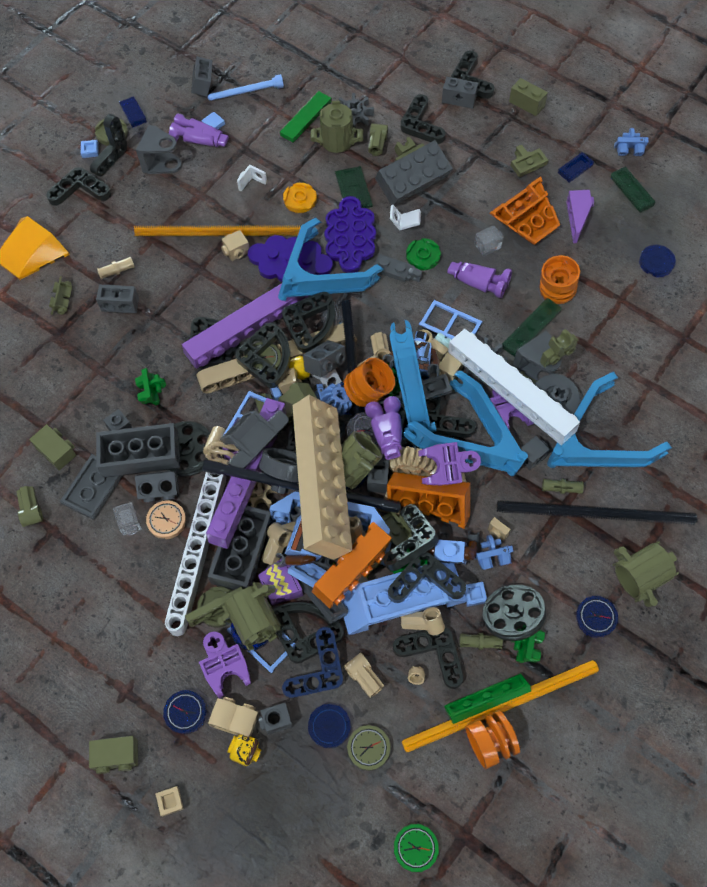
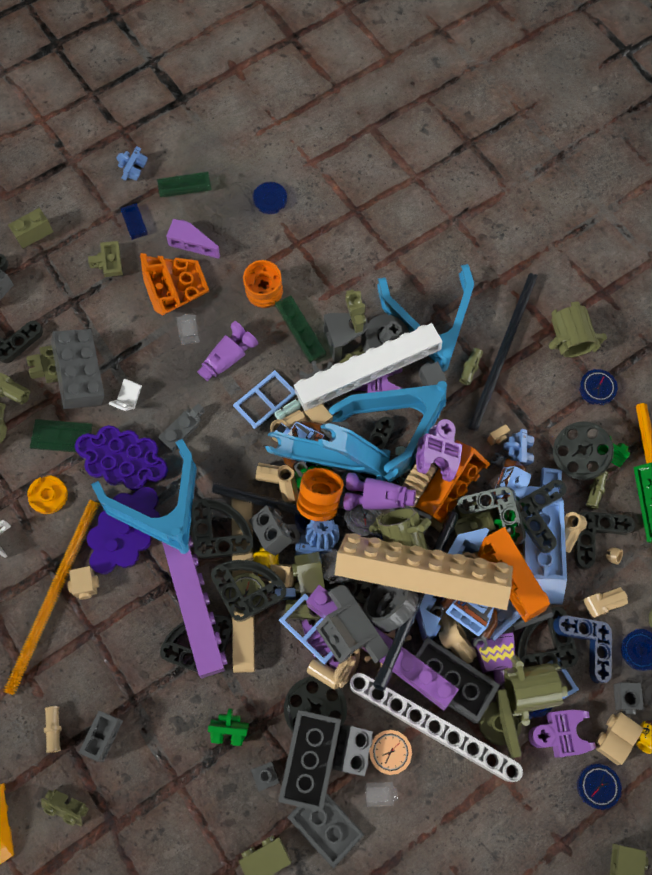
camera: 75 degrees left, 5 degrees up
green tile [406,238,441,270] -> none

